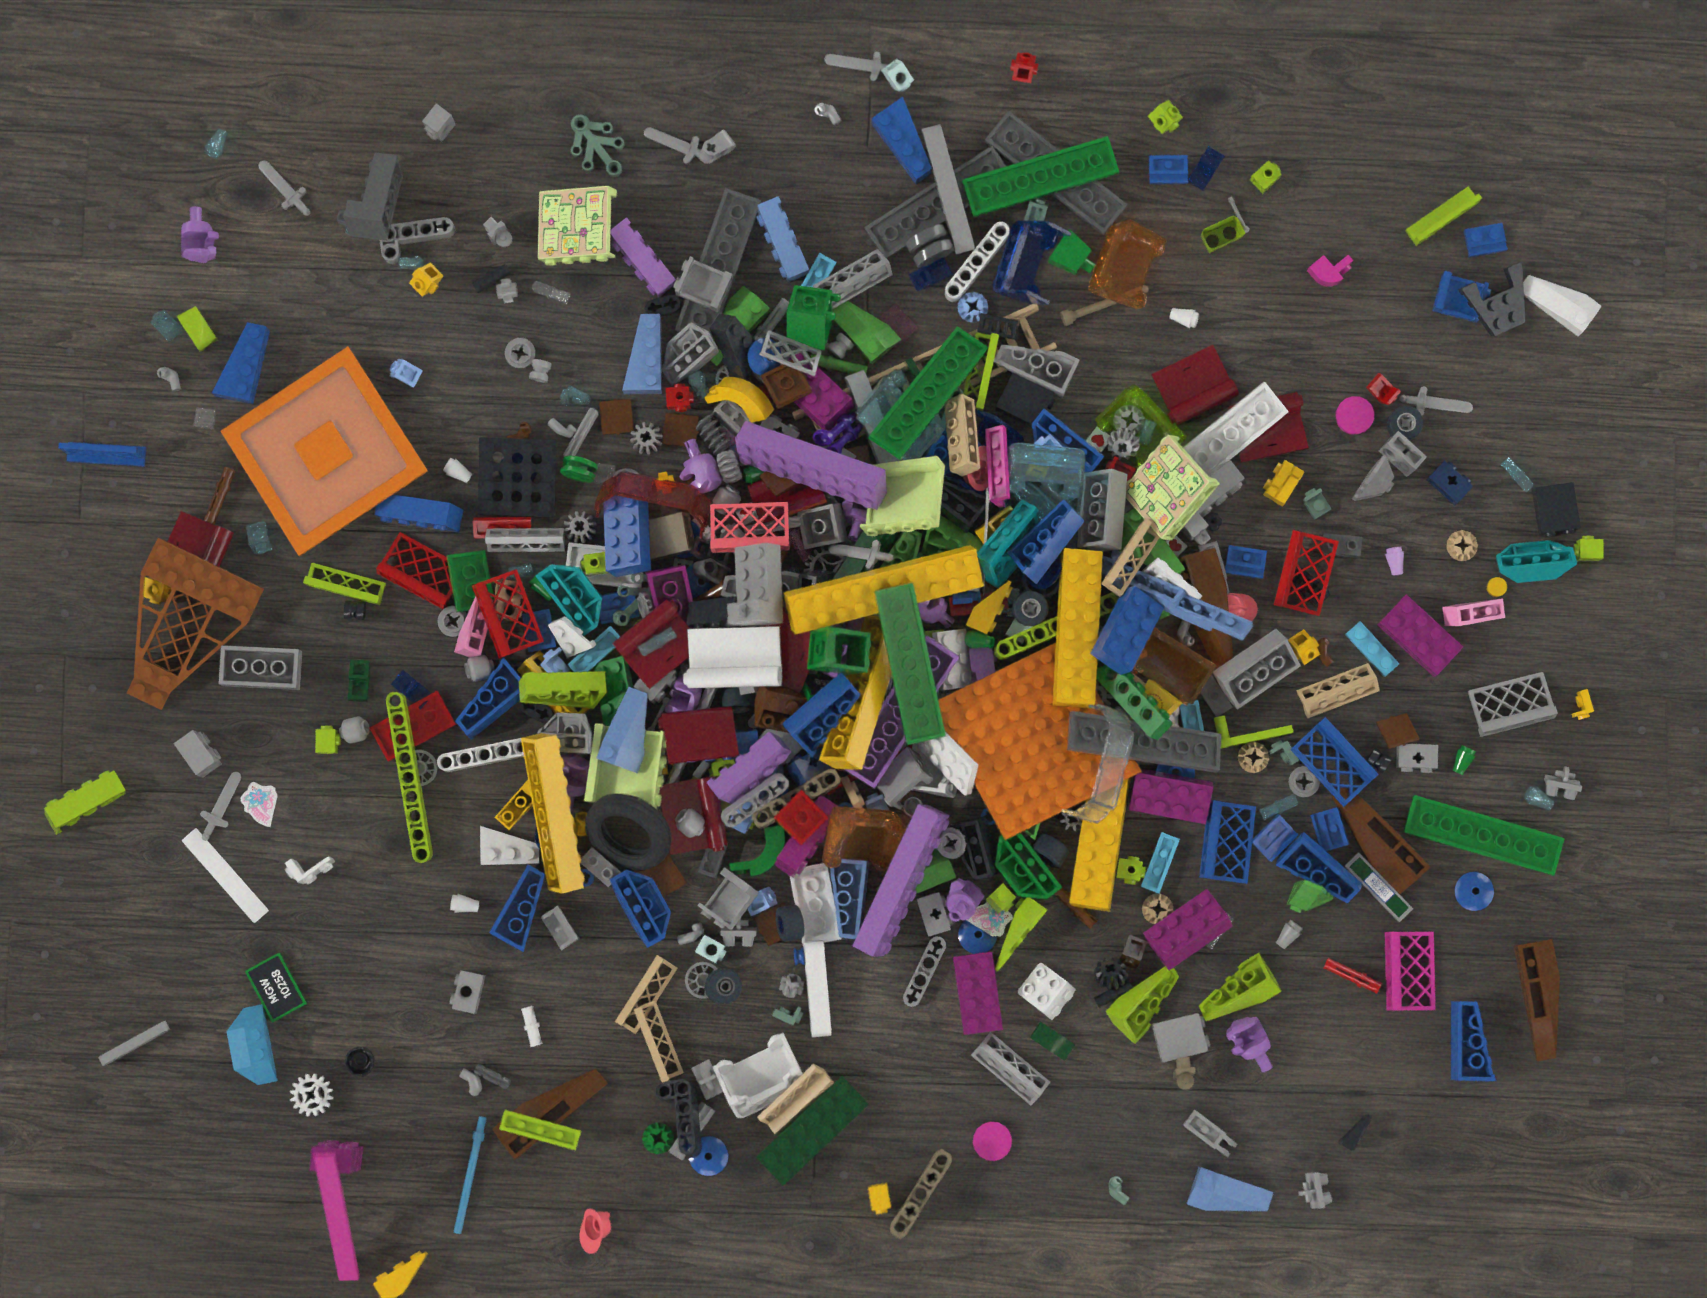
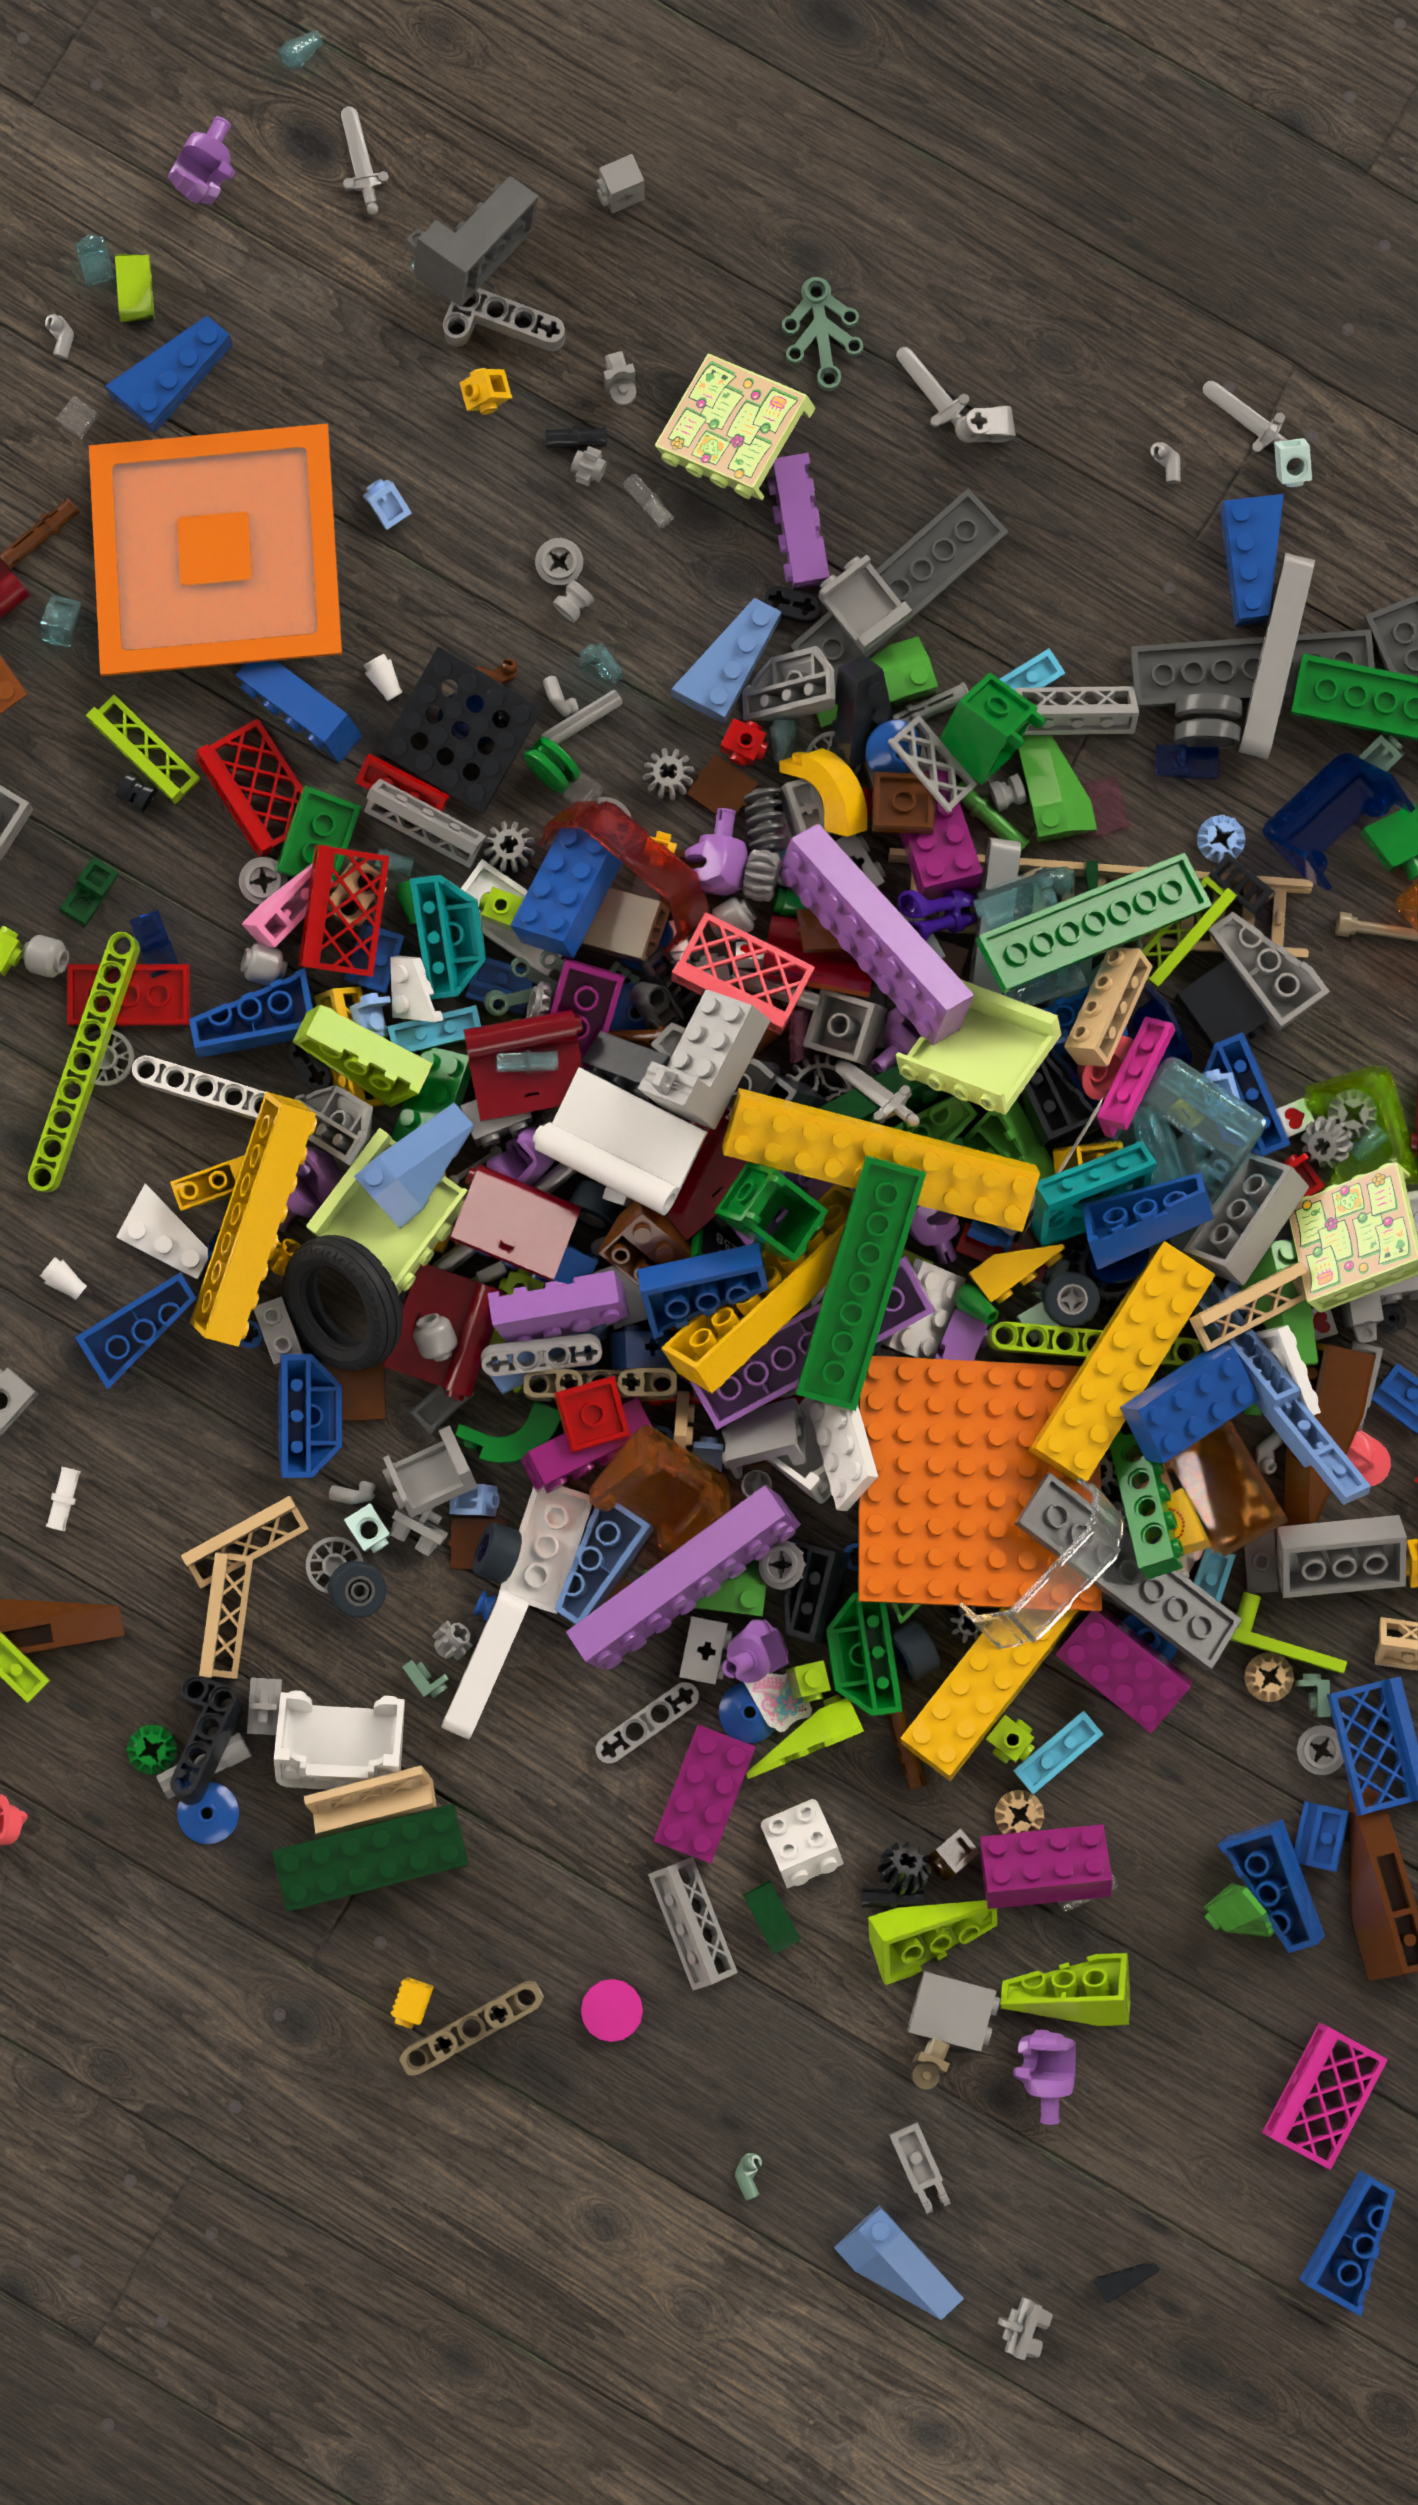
camera: 20 degrees right, 0 degrees up
clear light blue pin [398,256,424,269] -> none
light grey hinge [541,906,579,951] -> none
reddish brown piece [599,398,634,436] -> none
medium blue wedge [756,196,809,282] -> none
white beam [945,222,1009,302] -> none
blue fence [1199,800,1256,884] -> none
blue plate [1250,814,1298,862] -> none
clear light blue axle [1259,795,1298,821] -> none
light grey cone [1276,919,1303,949] -> none
red pin [1323,957,1382,994] -> none
tile [1344,853,1413,922] -> none

